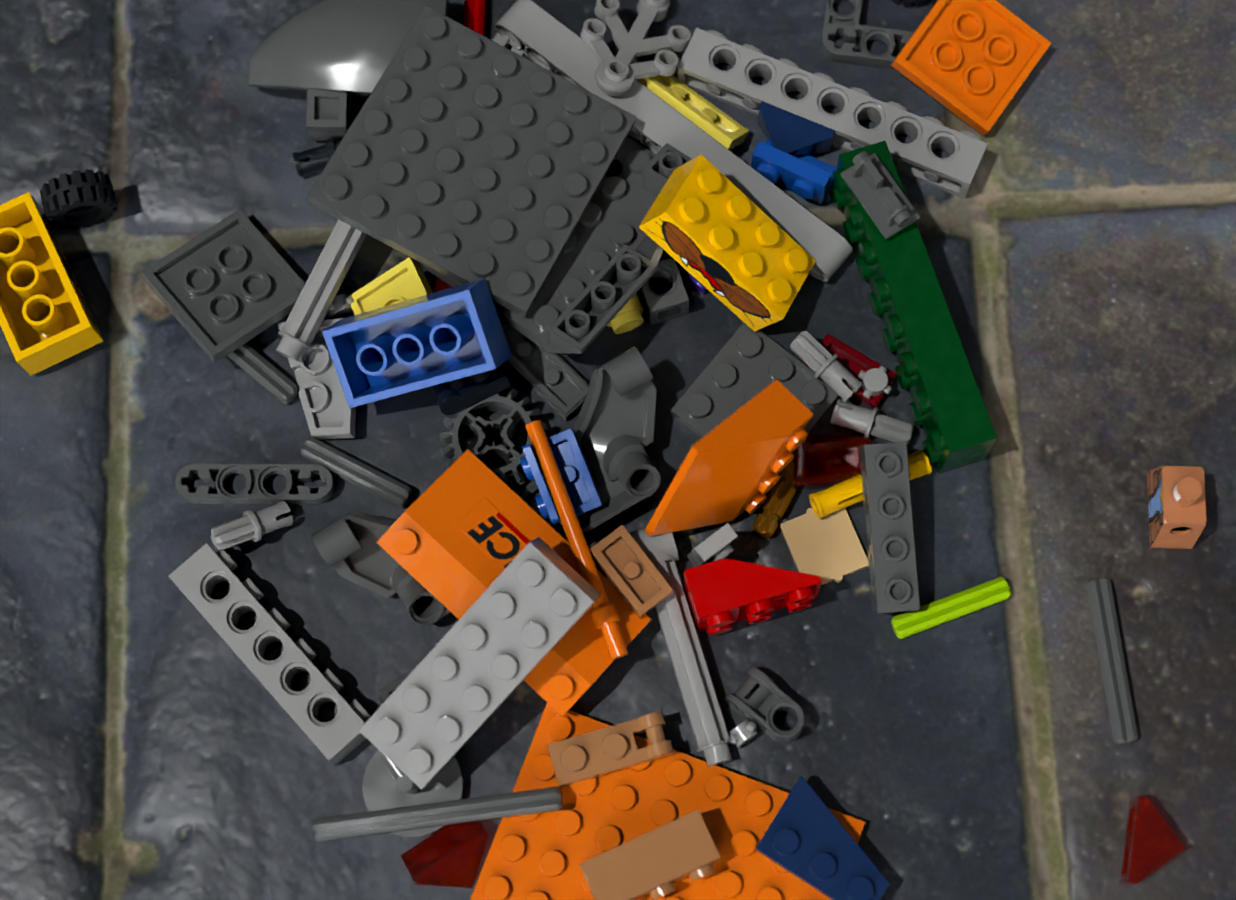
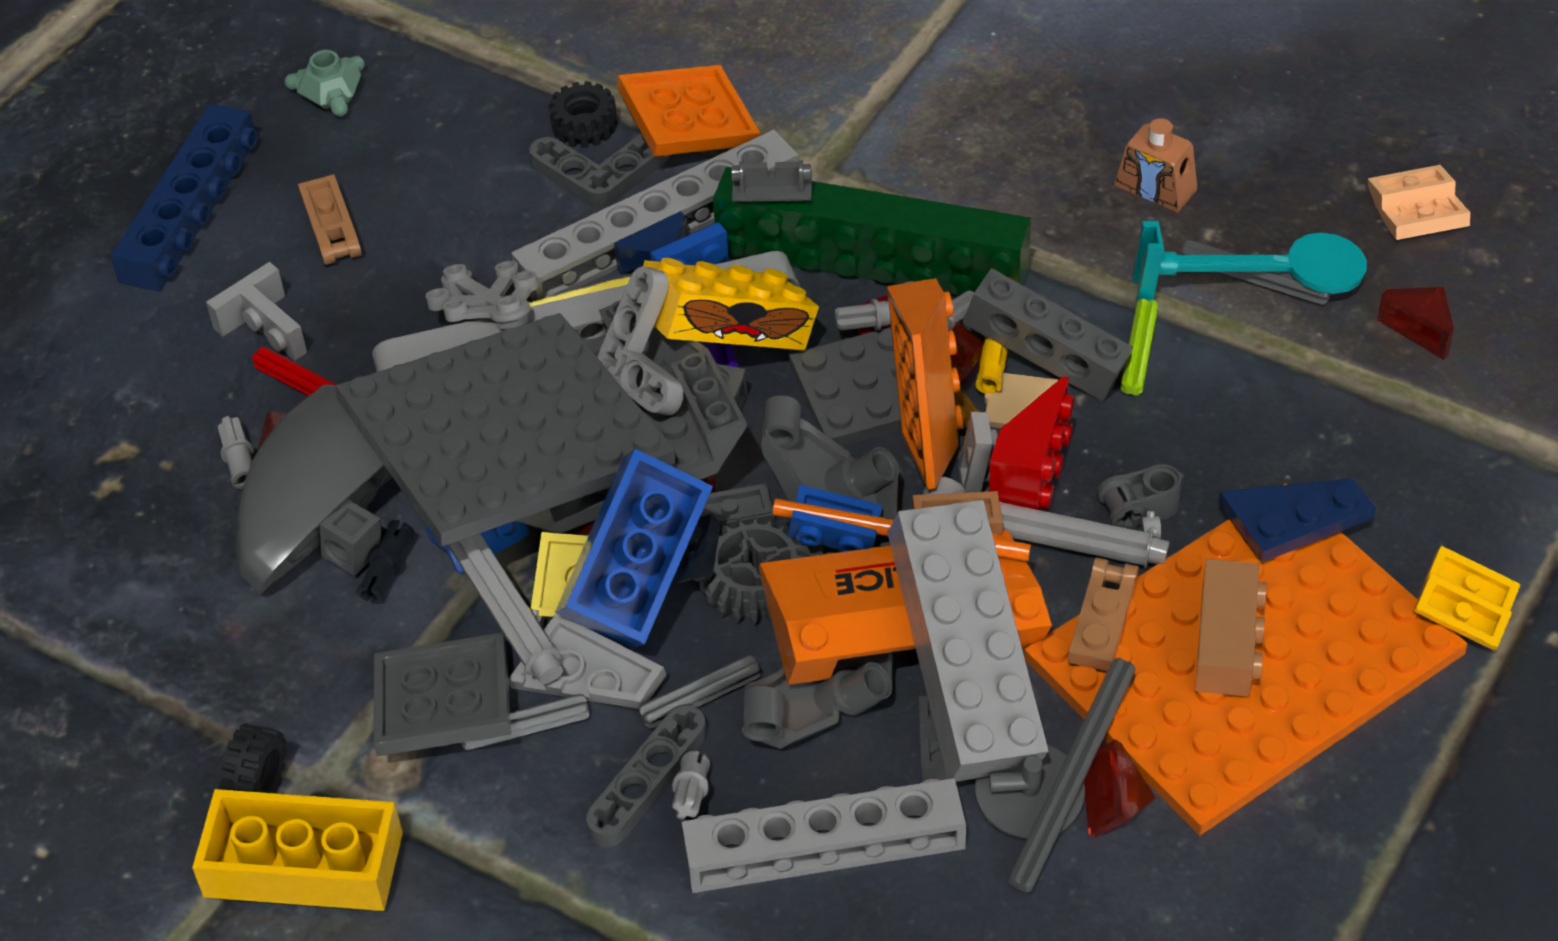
camera: 60 degrees left, 25 degrees down
none -> light grey beam [598,266,683,415]
none -> teal piece [1131,221,1367,305]

